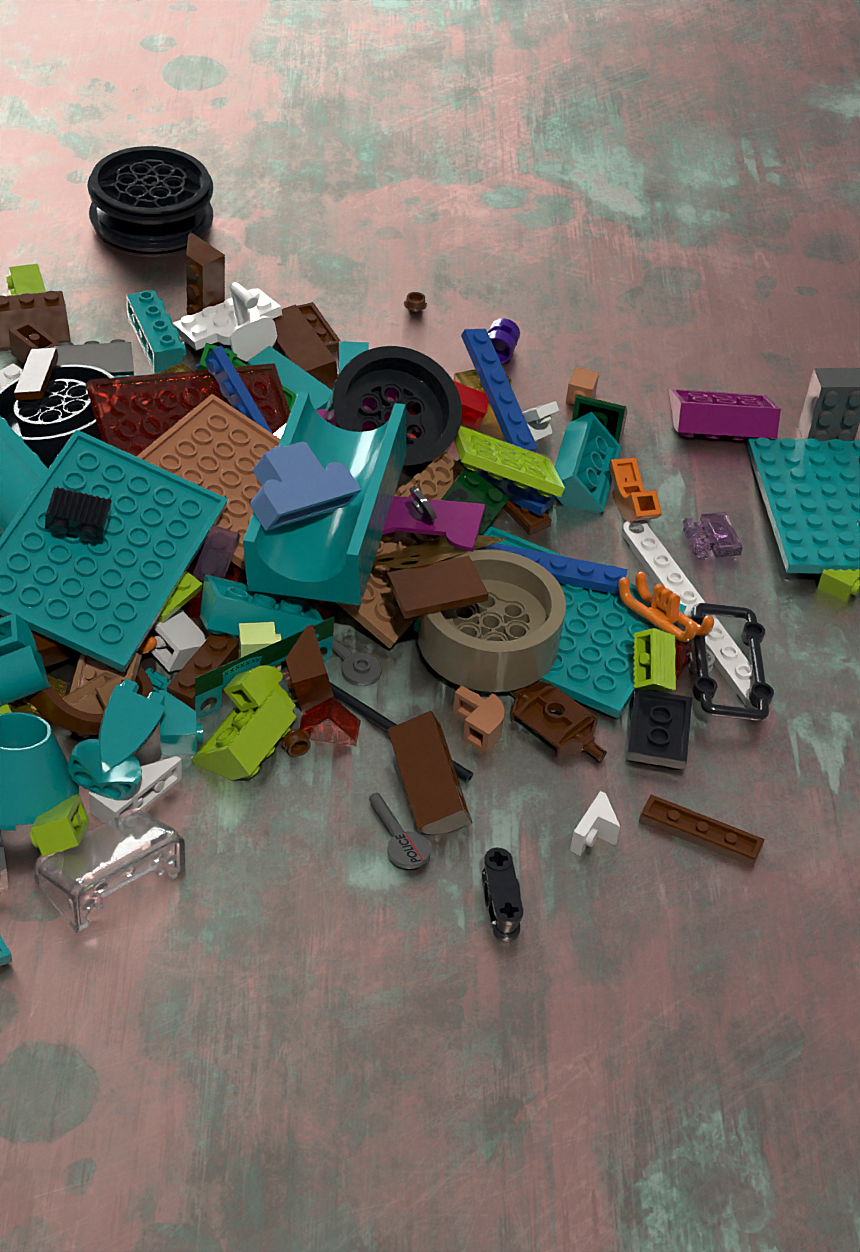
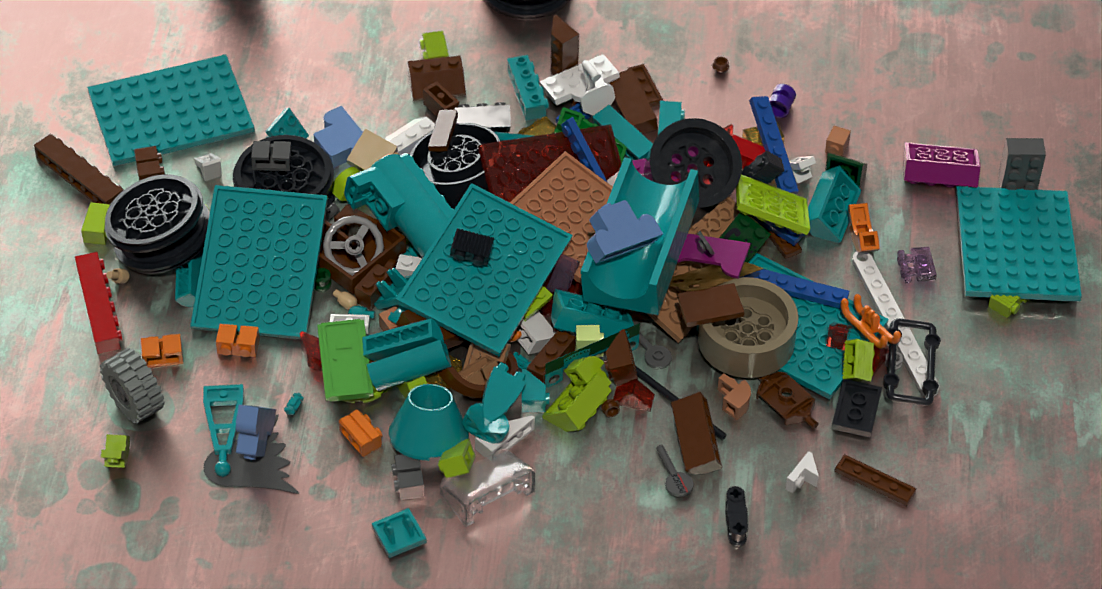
camera: 10 degrees right, 5 degrees up
none -> black brick [741,150,784,184]
none -> clear red slope [826,322,852,350]

